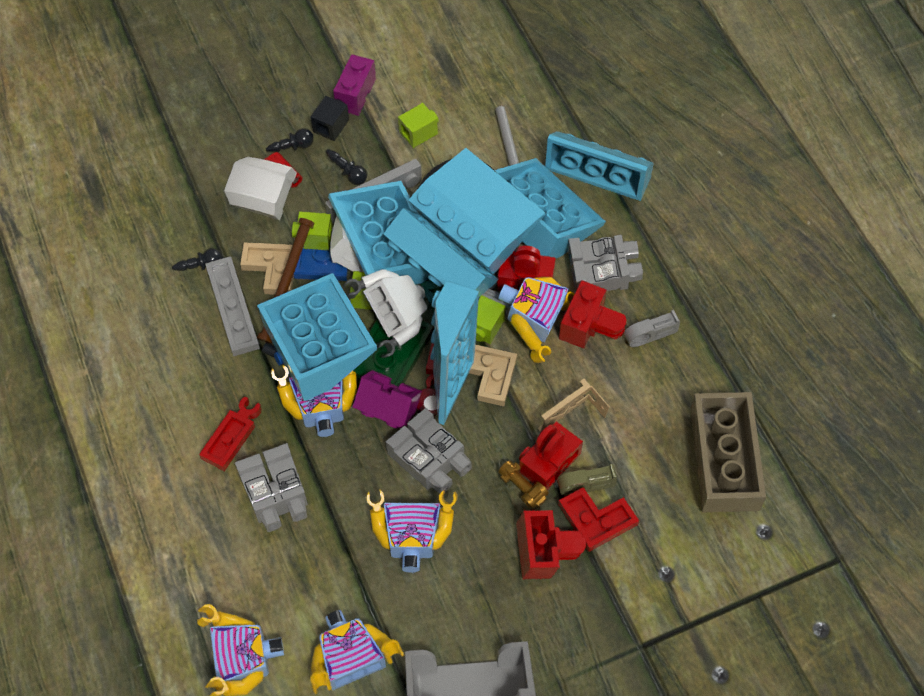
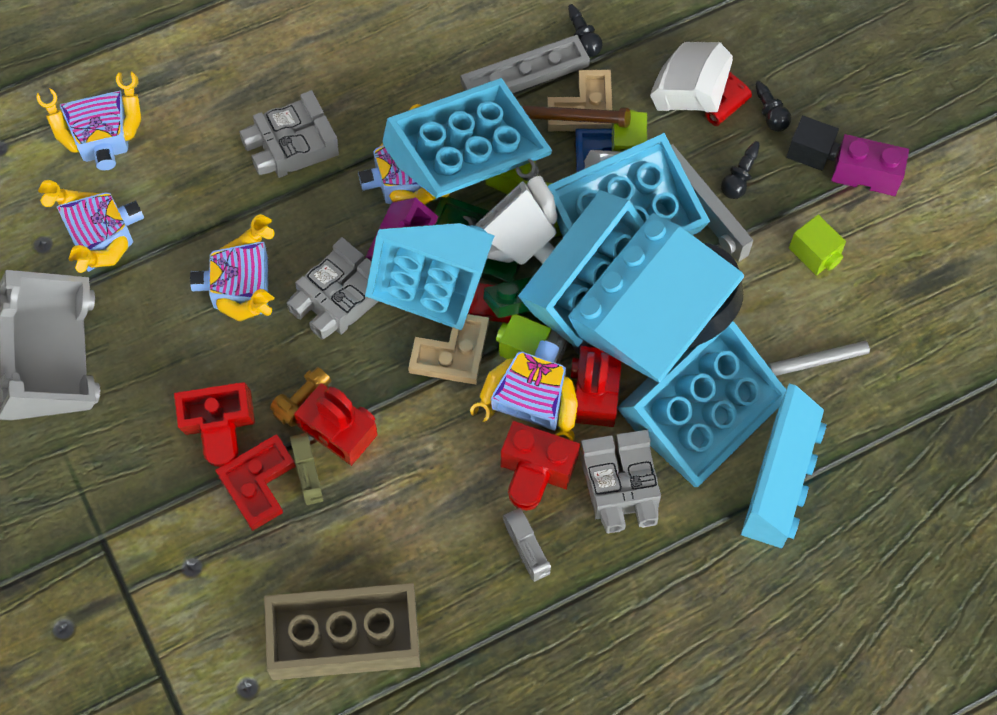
camera: 85 degrees right, 5 degrees up
red plate [199,396,262,472] -> none
tan piece [538,379,610,432] -> none

